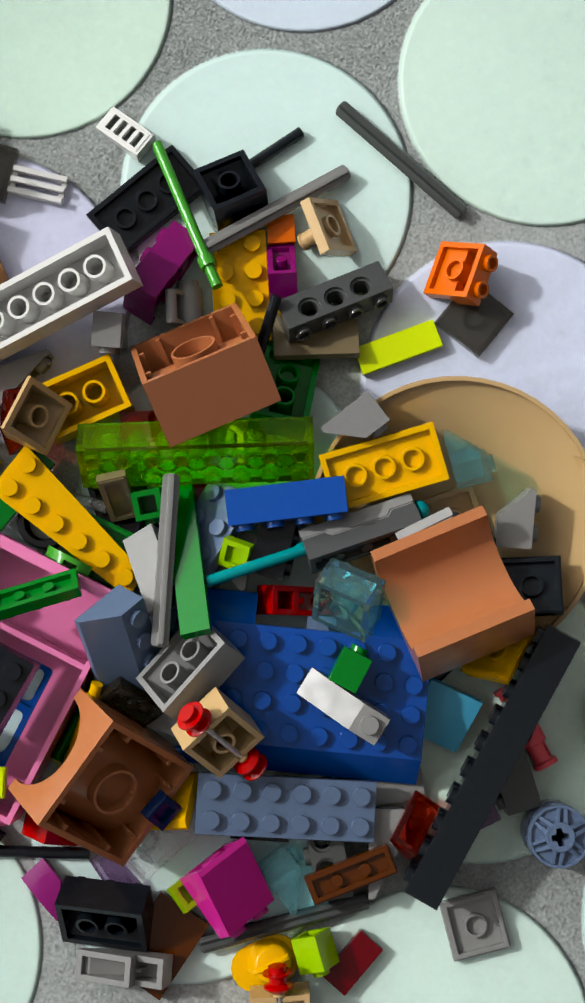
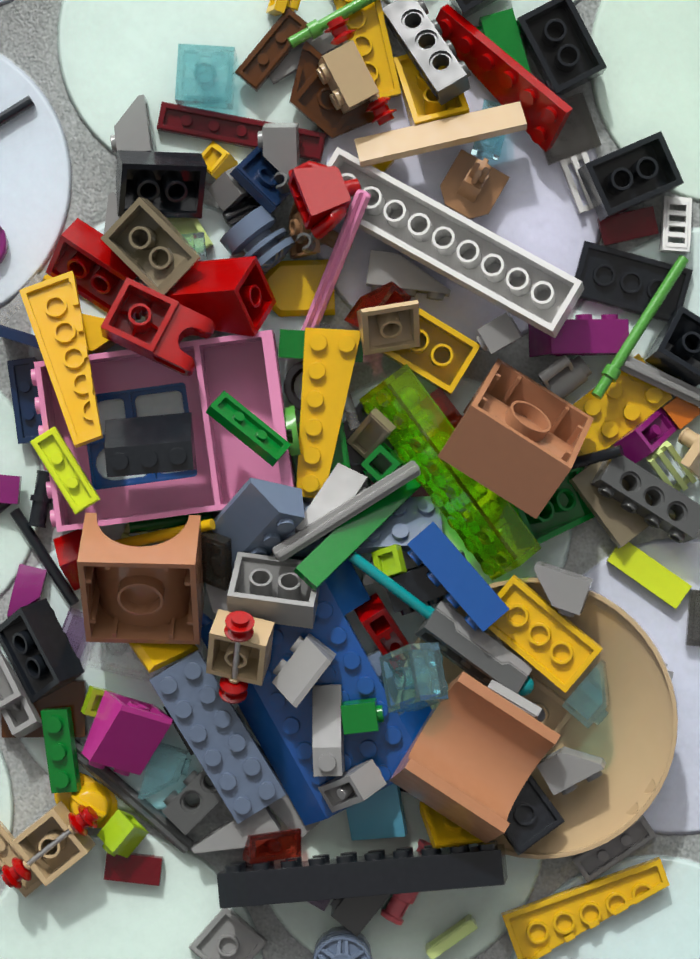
camera: 50 degrees right, 5 degrees up
dark blue tile [140,789,182,831] -> none
reddish brown tile [304,843,398,906] -> none
none -> green plate [40,707,81,793]
none -> light grey slope [272,633,336,708]
none -> light grey slope [318,759,387,813]
none -> black brick [578,131,684,221]
none -> dark red tile [597,206,659,246]
none -> yellowish green tile [645,440,697,491]

